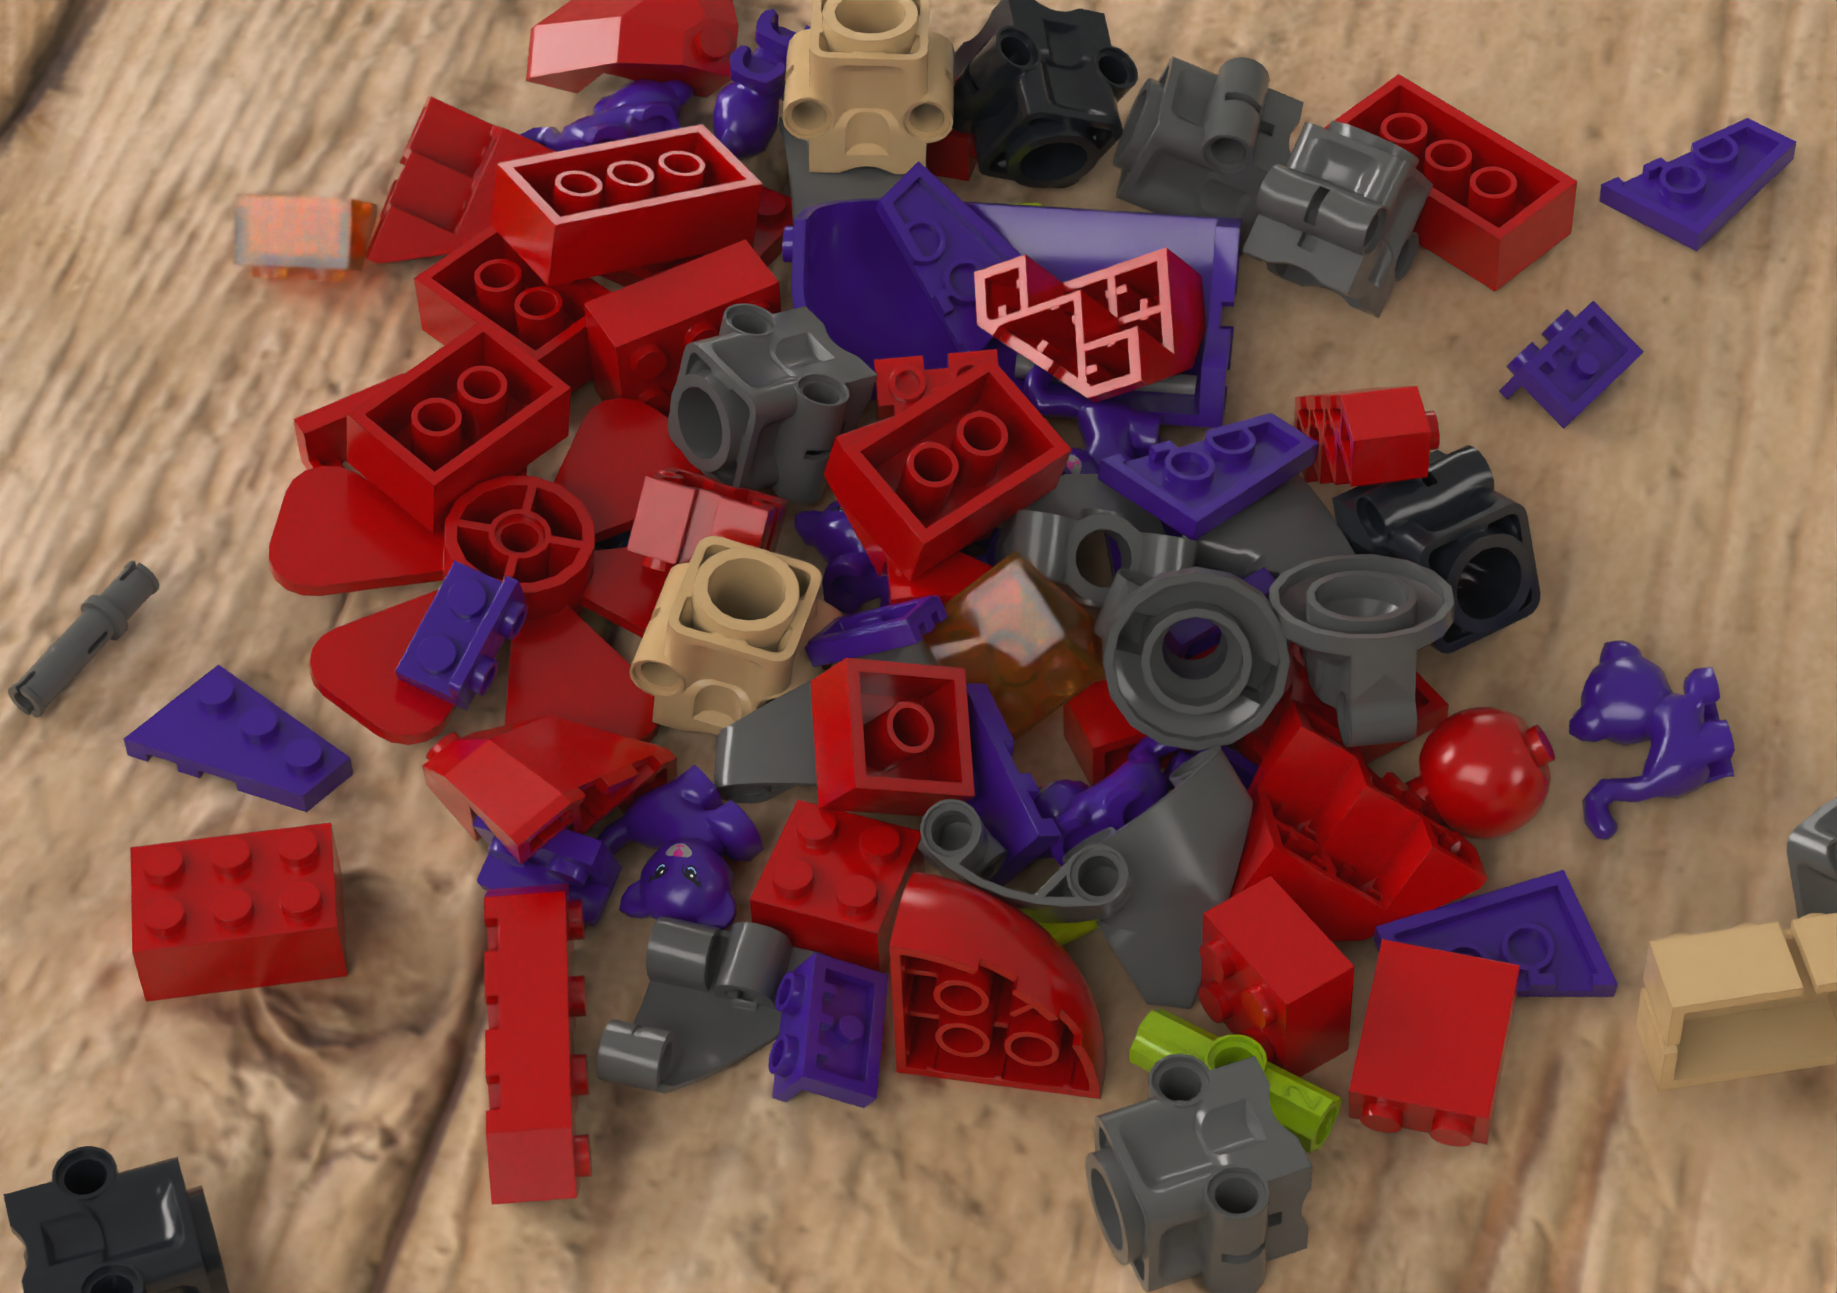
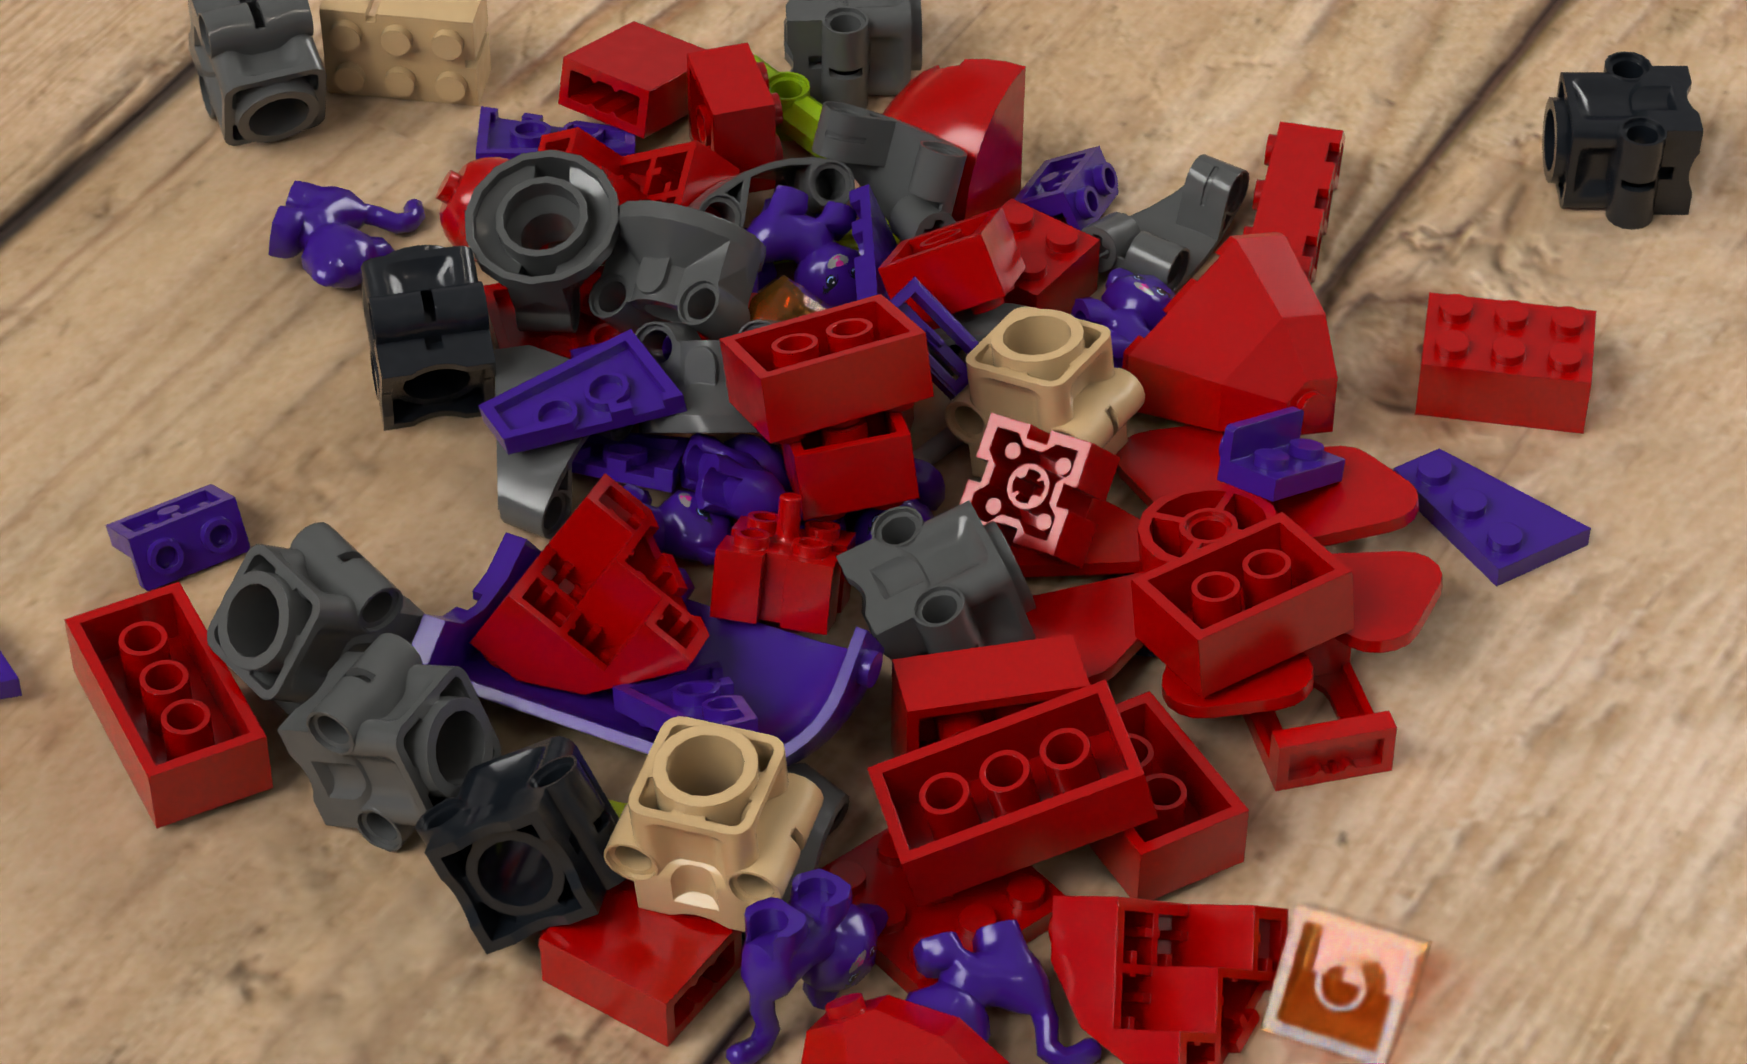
camera: 165 degrees left, 5 degrees down
dark grey pin [8,561,160,718] -> none
red brick [1294,386,1440,487] -> none

